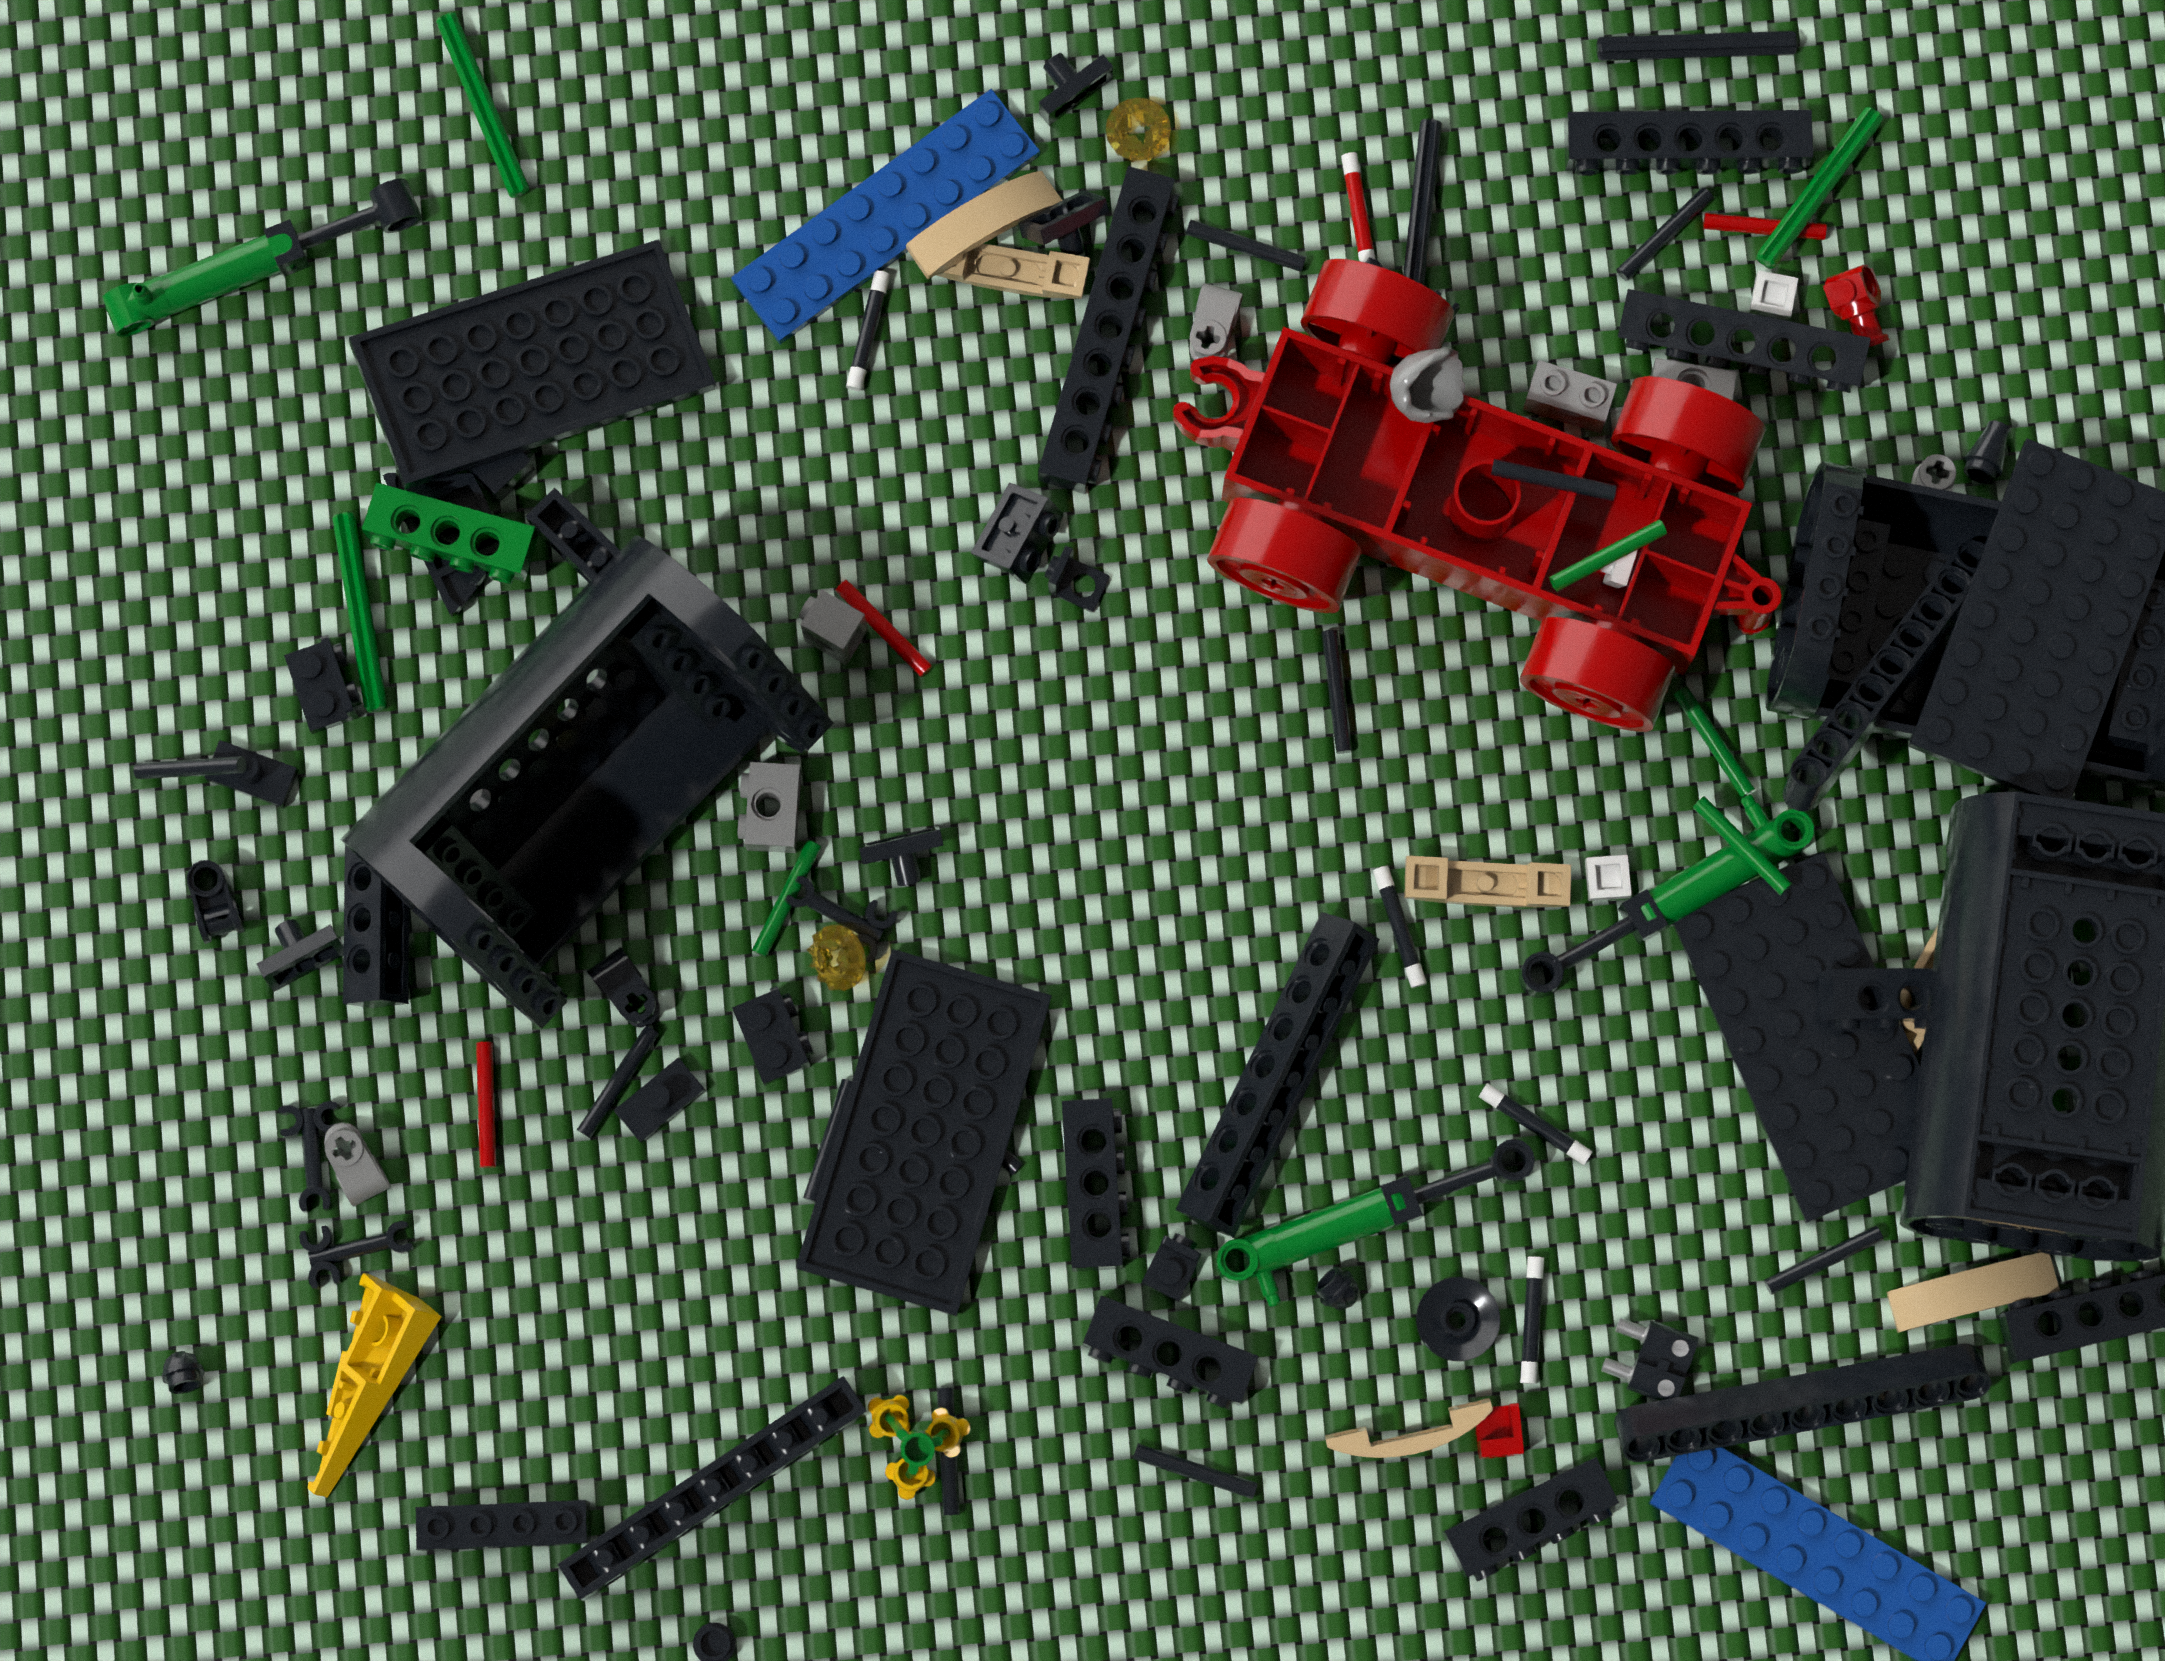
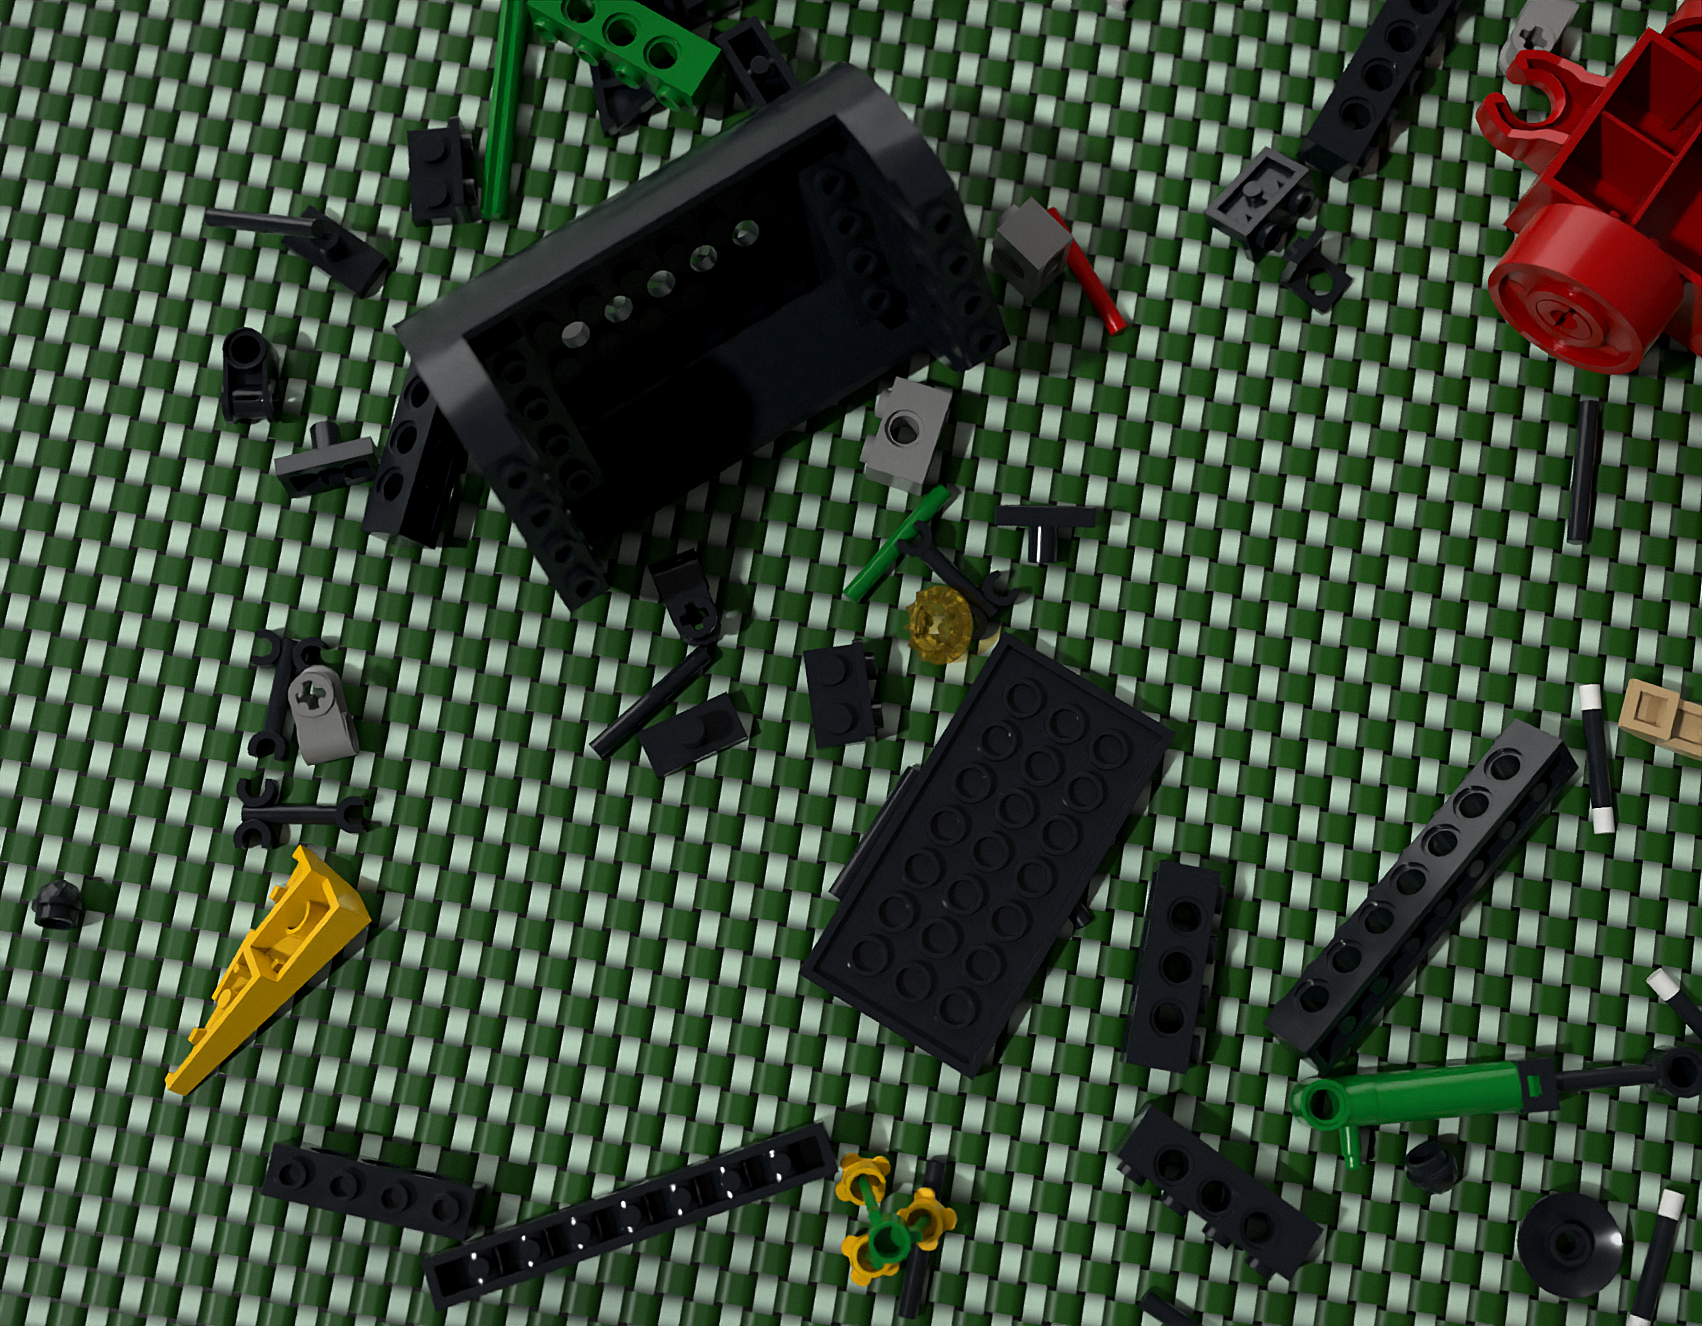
camera: 15 degrees right, 0 degrees up
red bar [476,1042,496,1168] -> none
black bracket [1141,1233,1202,1302] -> none

